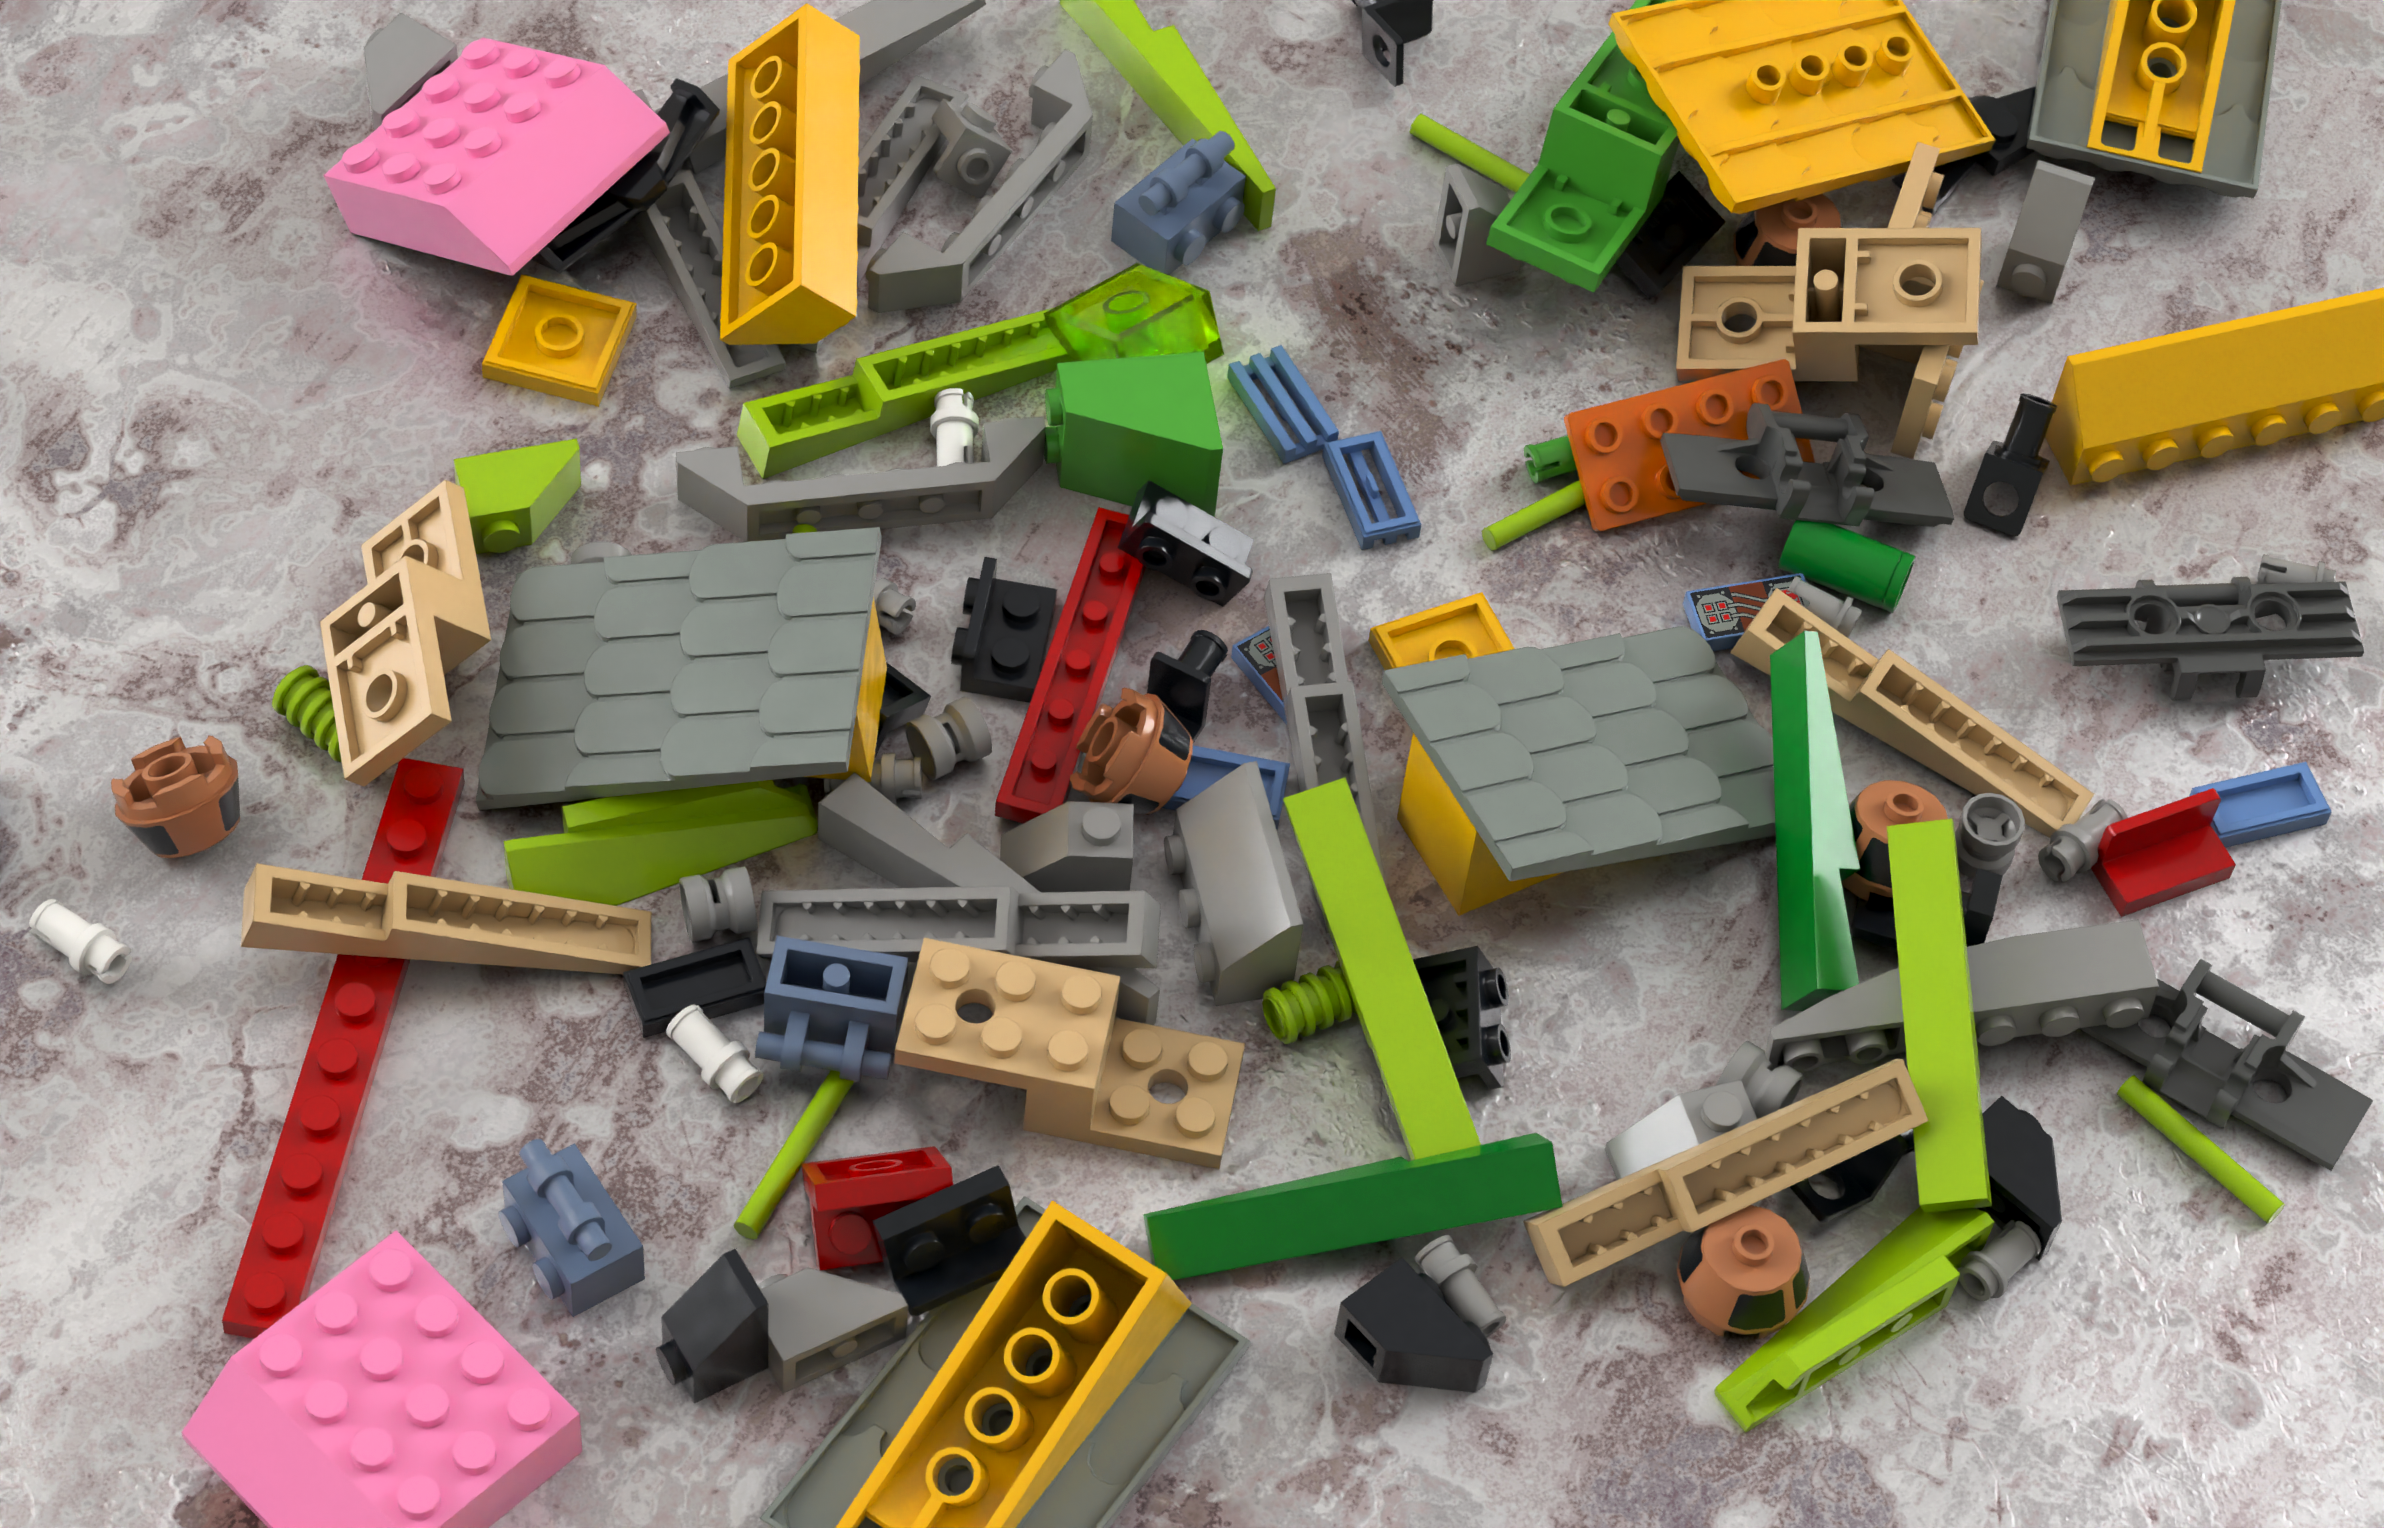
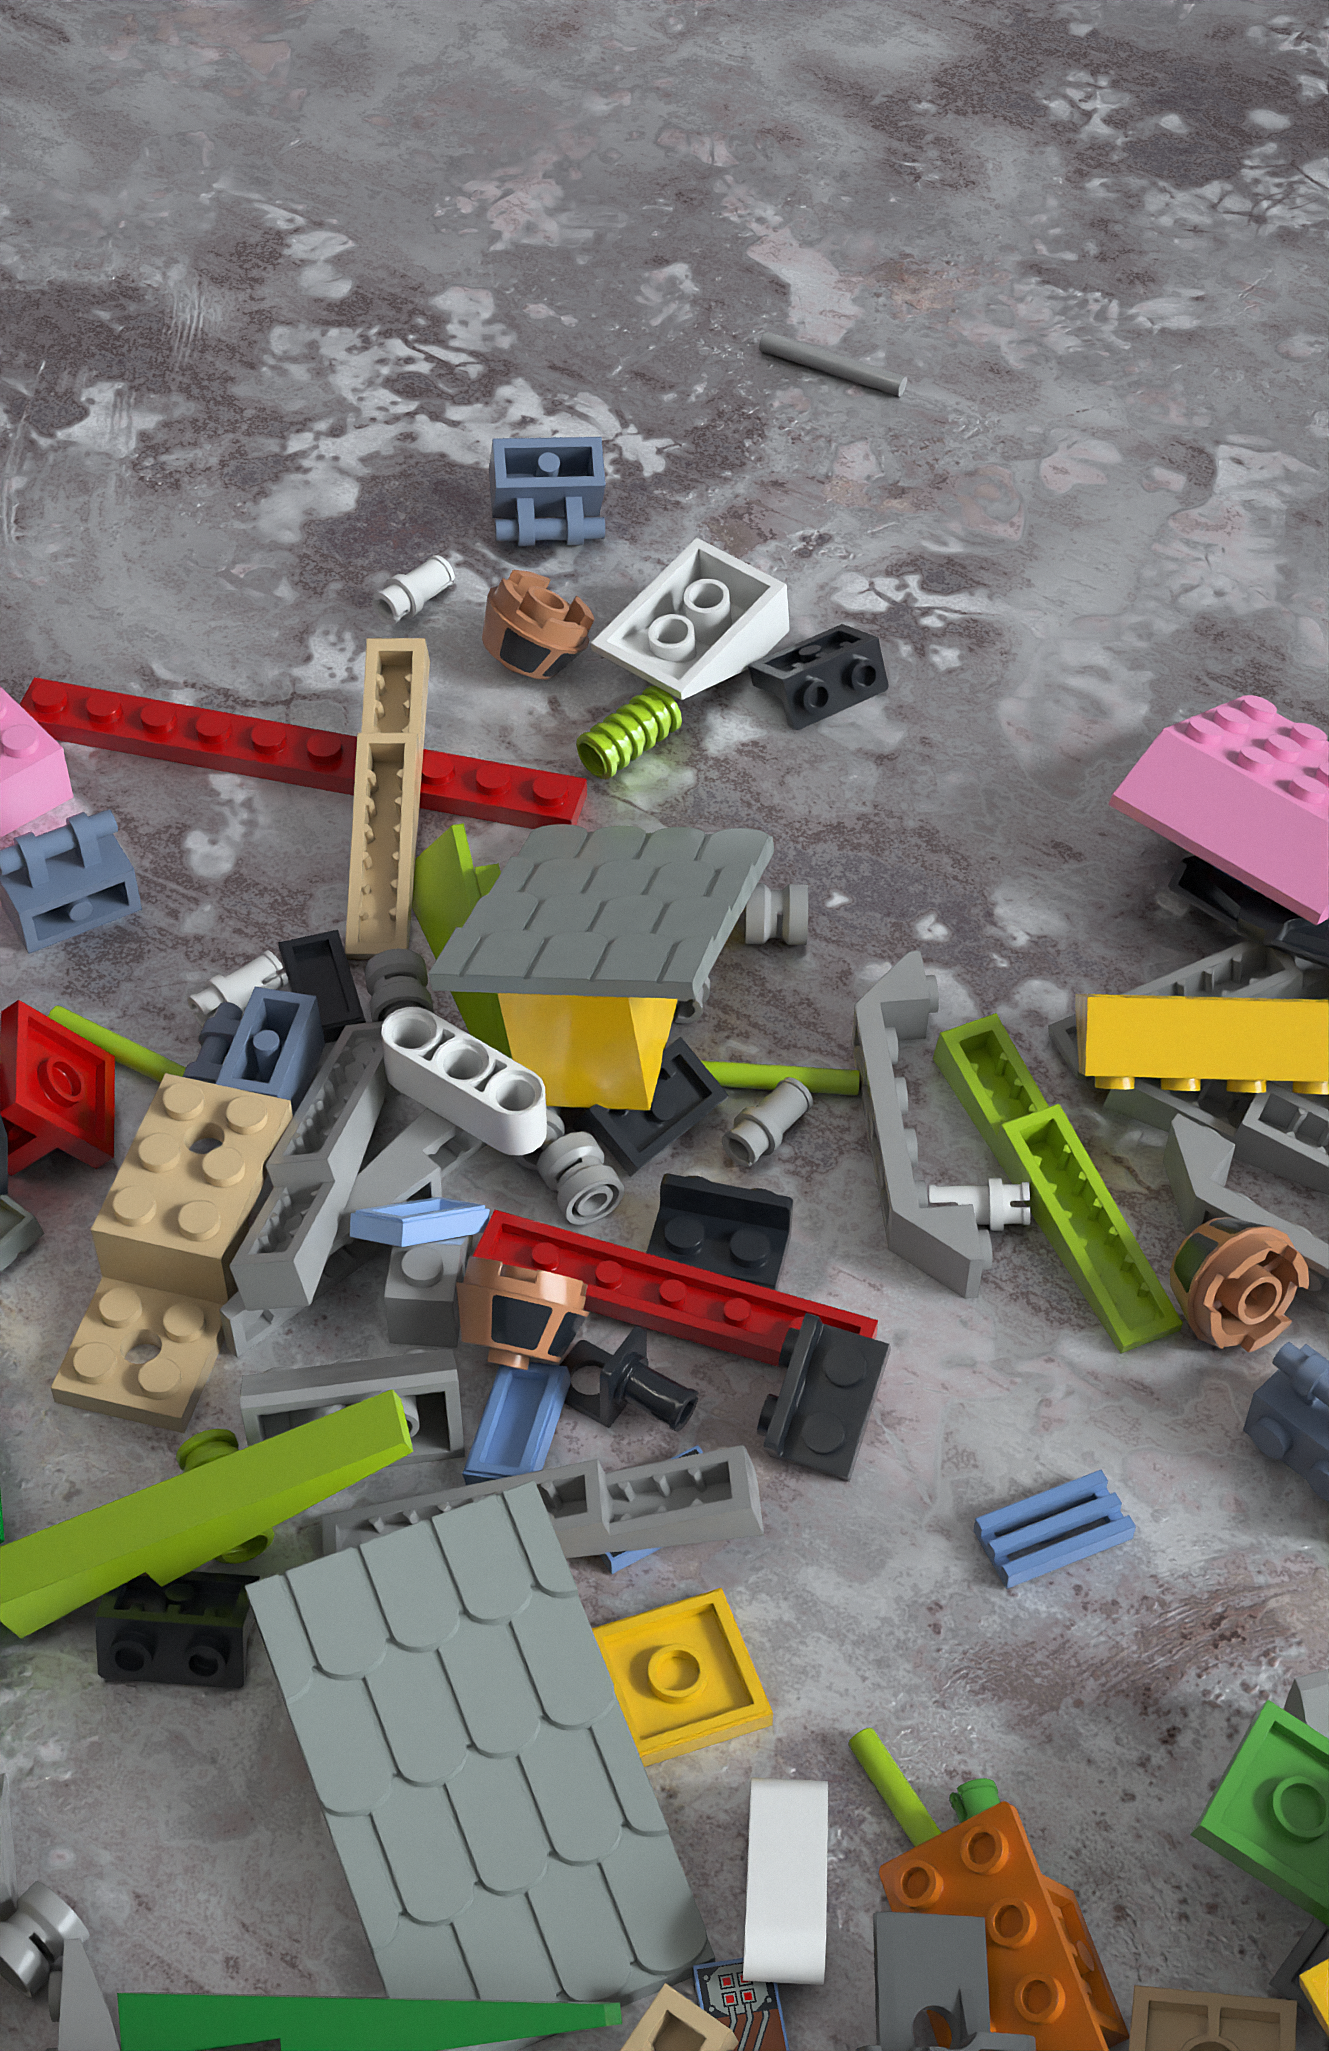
camera: 100 degrees right, 5 degrees down
tan bracket [320,480,491,787] -> none
lime slope [454,438,581,554] -> none
yellow tile [482,274,637,407] -> none
clear neon green slope [1044,263,1224,364] -> none
bright green slope [1044,352,1223,517] -> none
medium blue tile [1322,431,1421,550] -> none
none -> light blue tile [350,1197,490,1247]
none -> white beam [381,1007,547,1155]
none -> white slope [591,537,790,700]
none -> white beam [743,1777,828,1985]
none -> black bracket [748,624,889,730]
none -> nougat cone [1169,1217,1309,1352]

